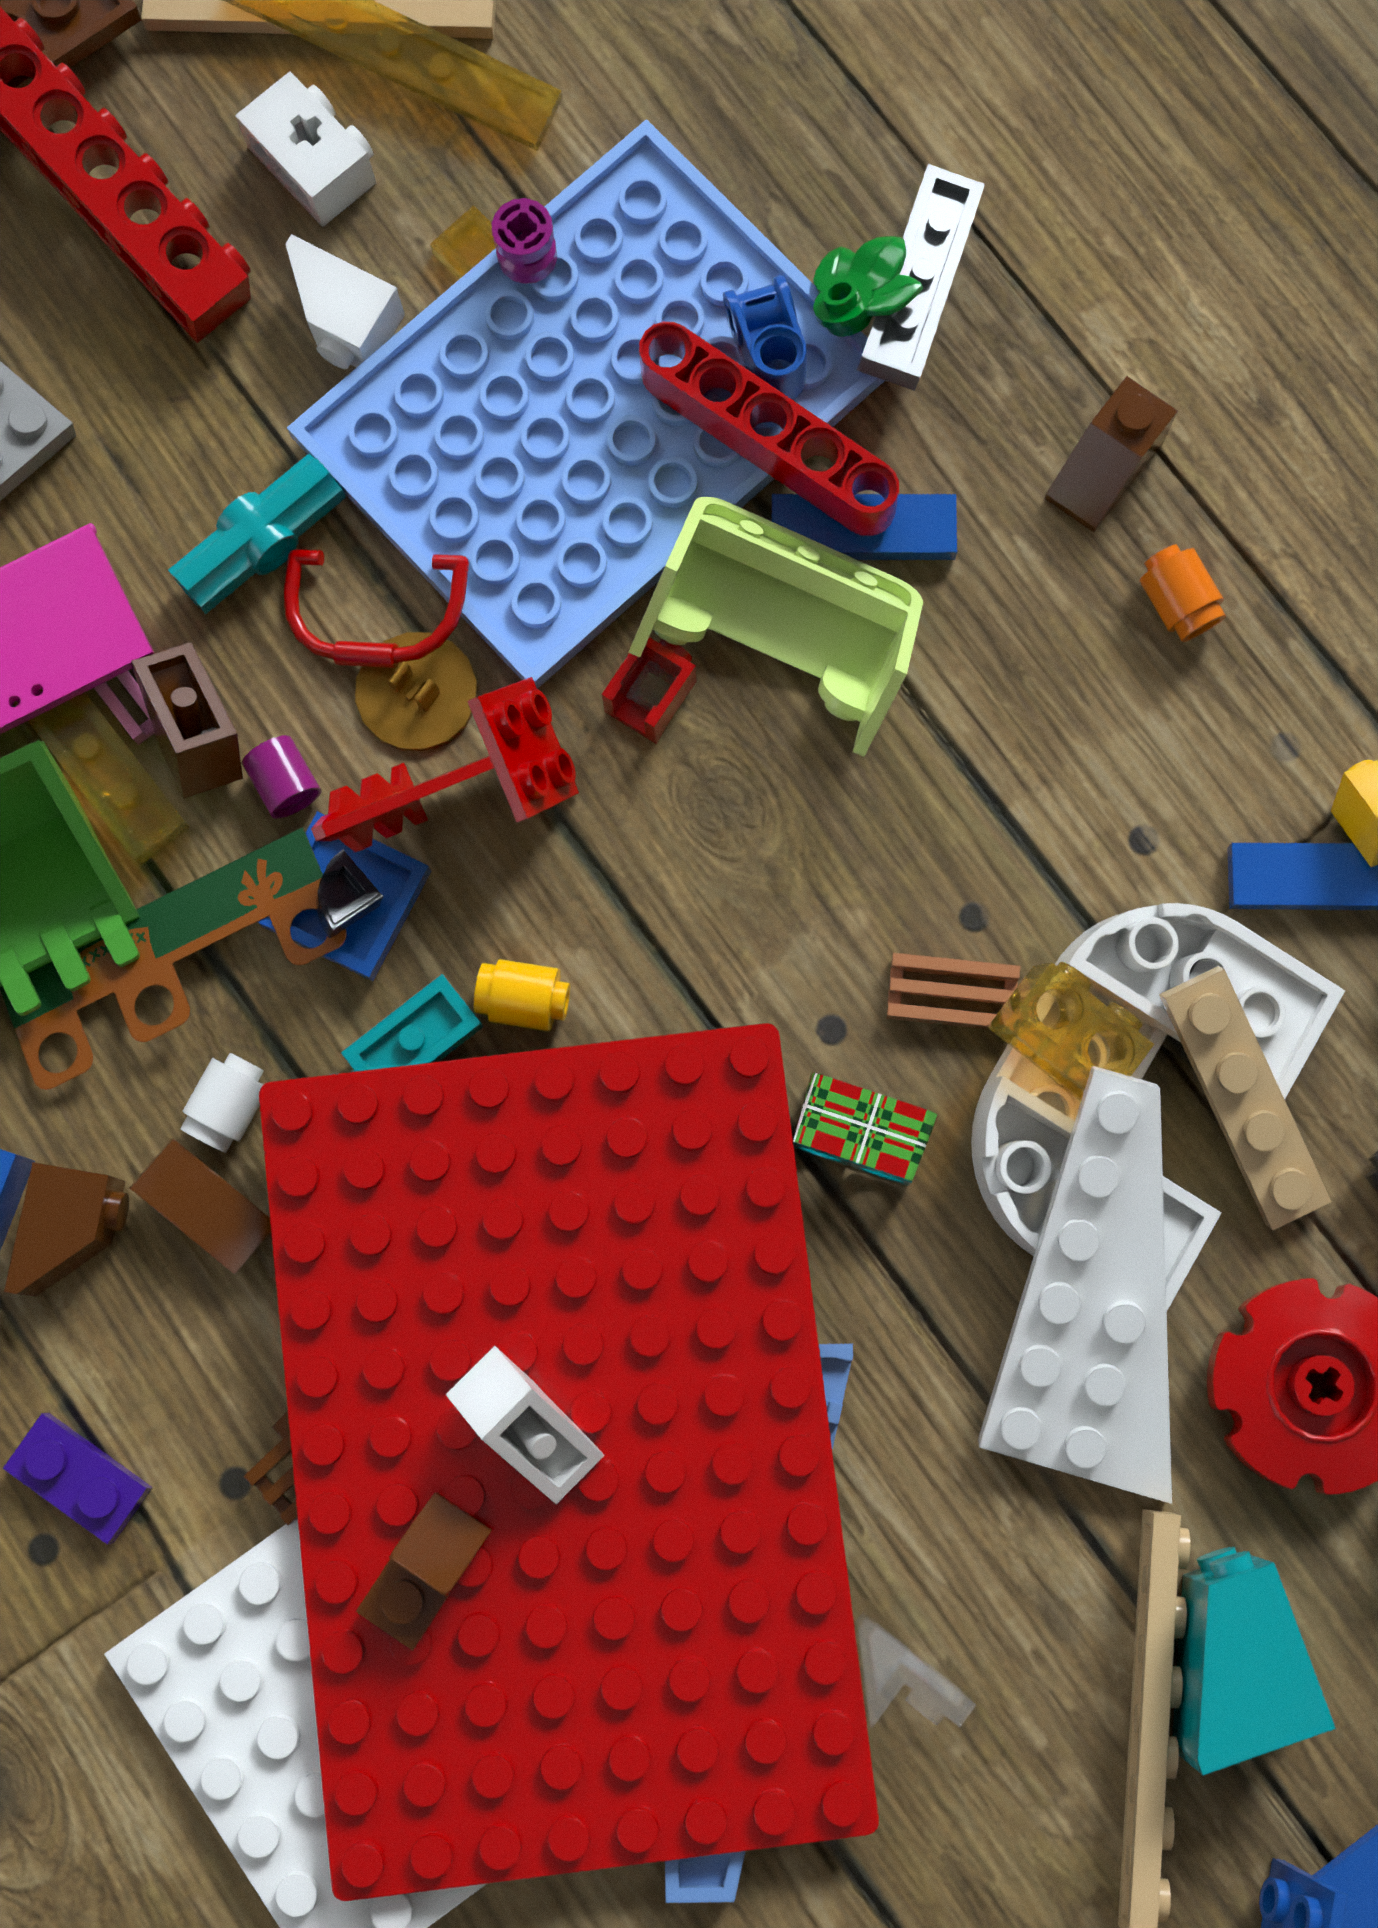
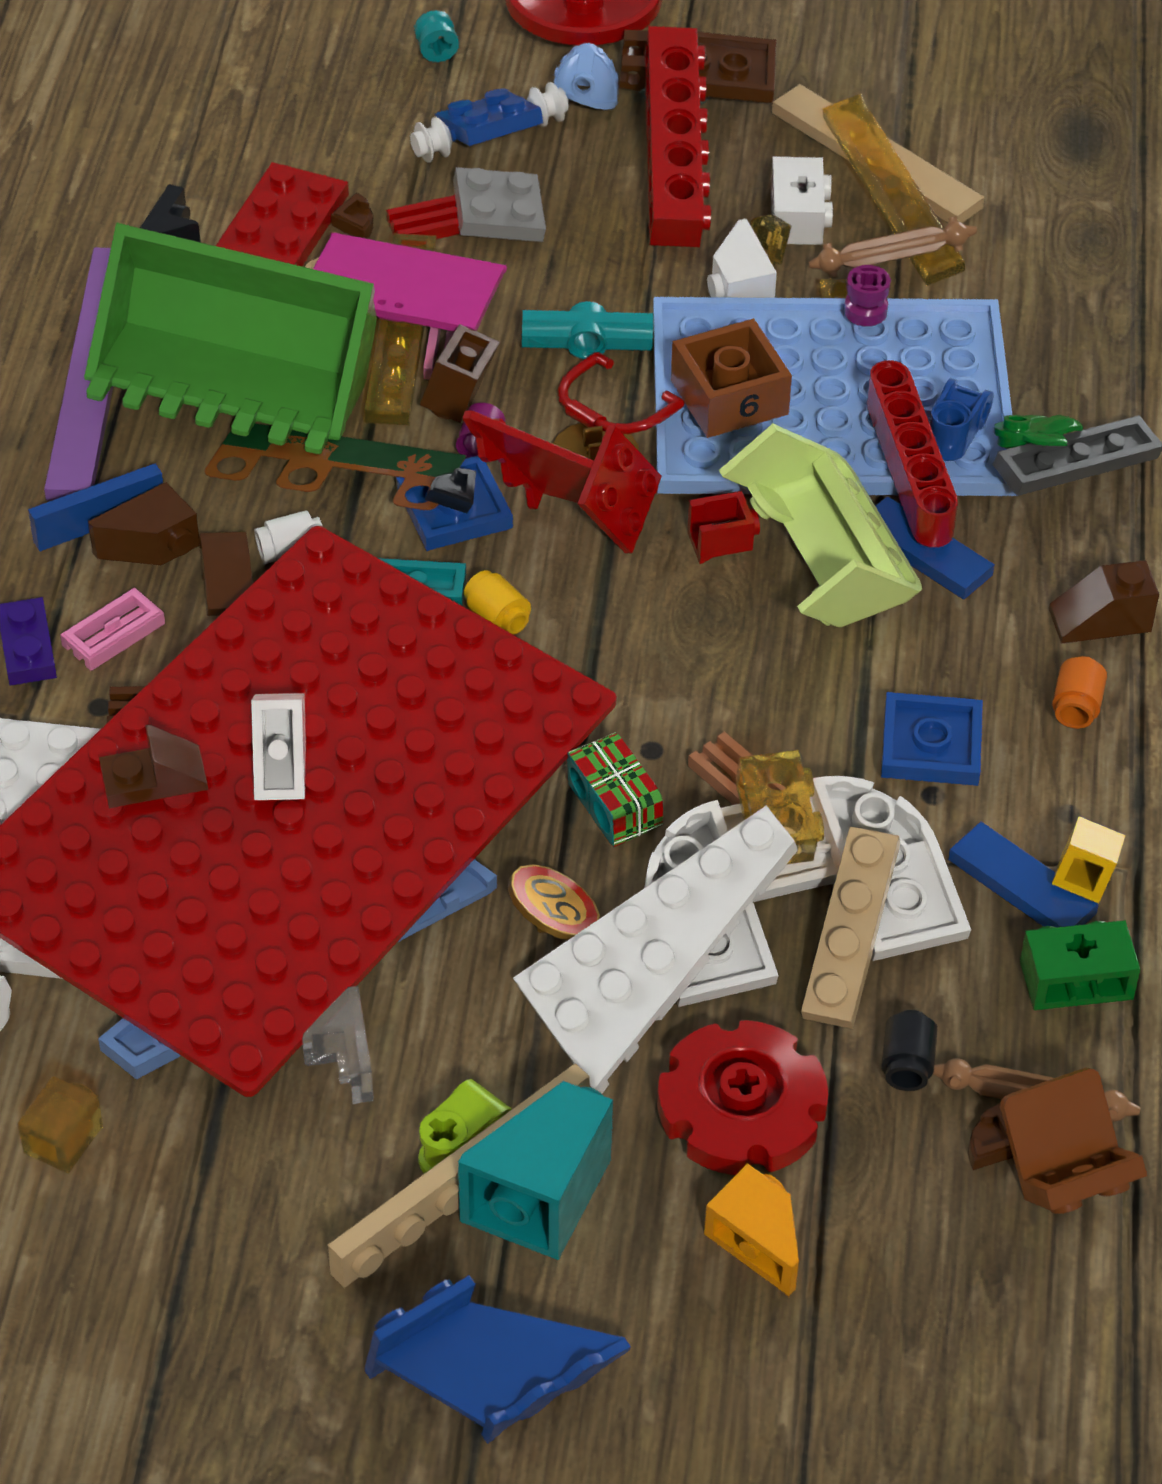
camera: 35 degrees right, 30 degrees down
none -> bright pink tile [60,587,165,671]
none -> lime piece [418,1079,512,1174]
none -> piece [508,864,600,940]
none -> dark orange brick [671,318,792,438]
none -> clear yellow tile [749,214,792,266]
none -> medium nougat wheel [809,216,977,278]
none -> blue plate [881,692,983,786]

